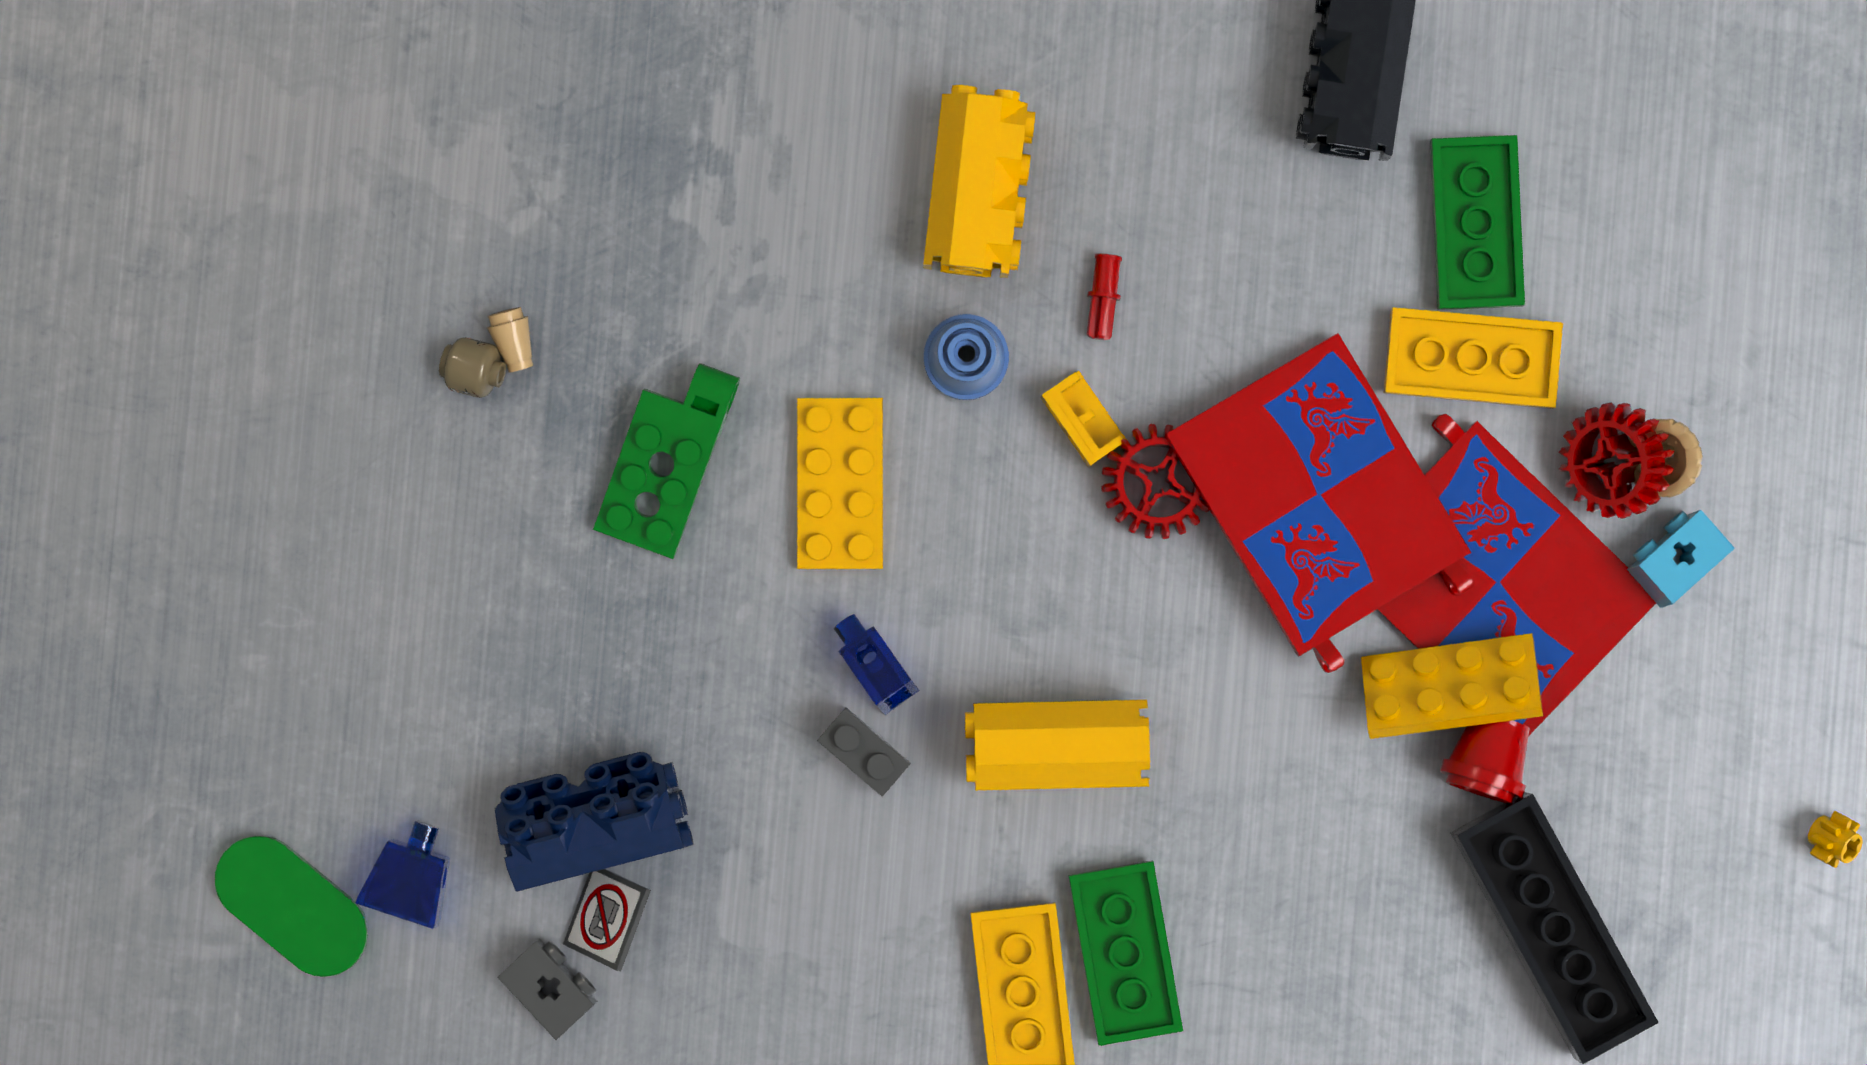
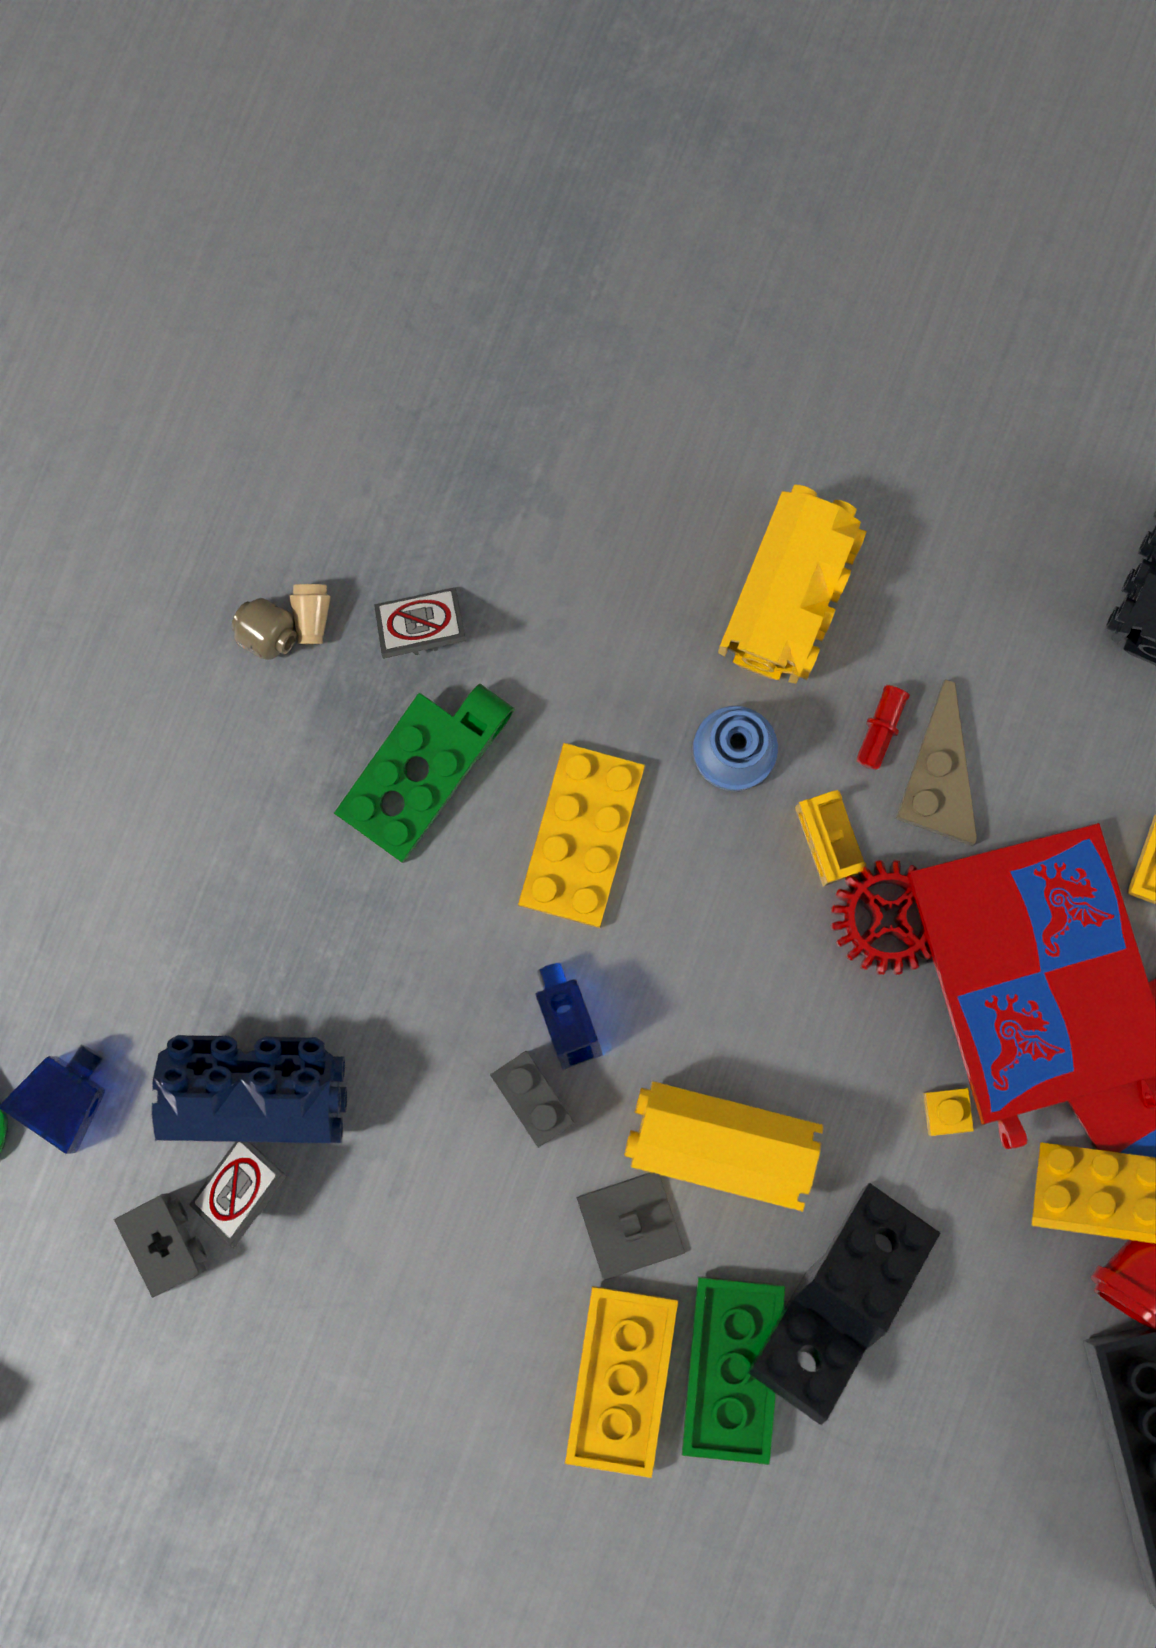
camera: 20 degrees right, 5 degrees down
none -> piece [374,587,466,659]
none -> dark grey piece [576,1173,685,1281]
none -> black bracket [747,1182,940,1425]
none -> dark tan wing [895,679,977,846]
none -> yellow plate [923,1088,974,1136]

